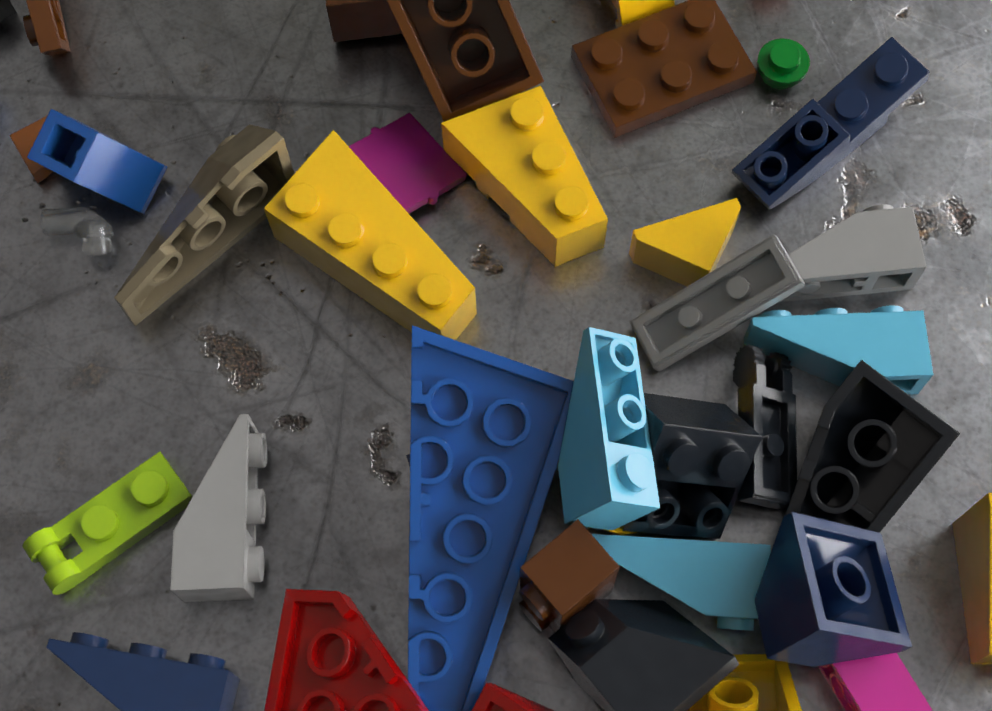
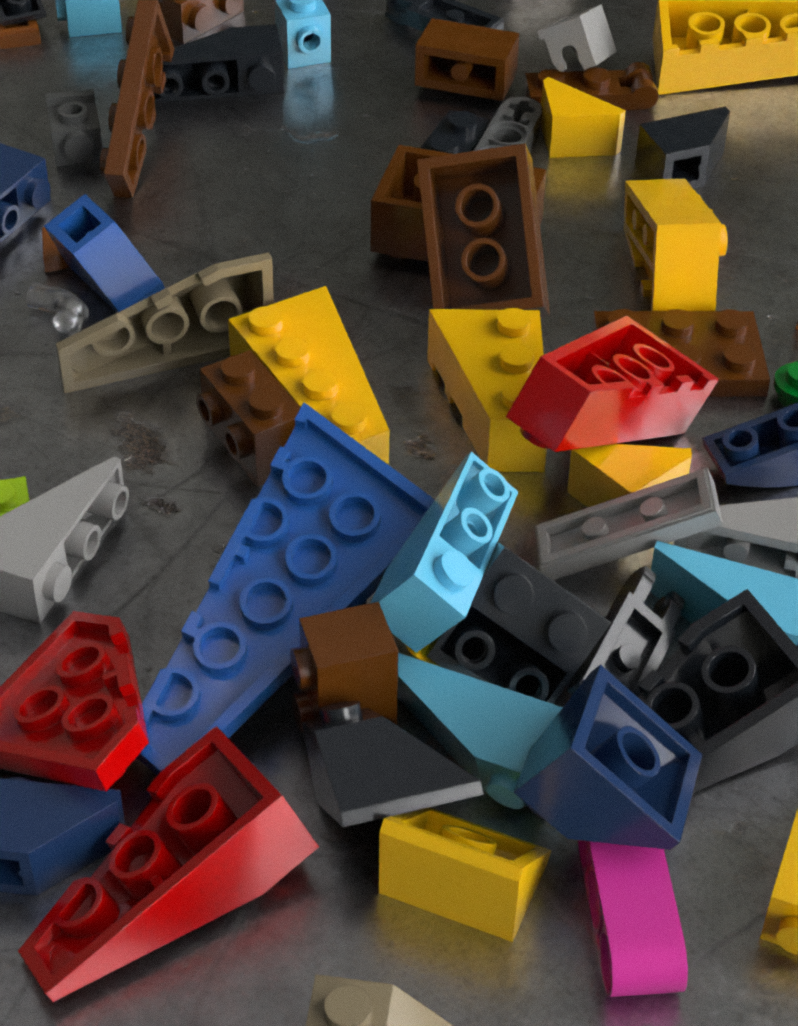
camera: 20 degrees right, 25 degrees down
magenta piece [349,112,467,214] -> none
none -> reddish brown brick [196,350,301,487]
none -> red wedge [505,315,719,452]

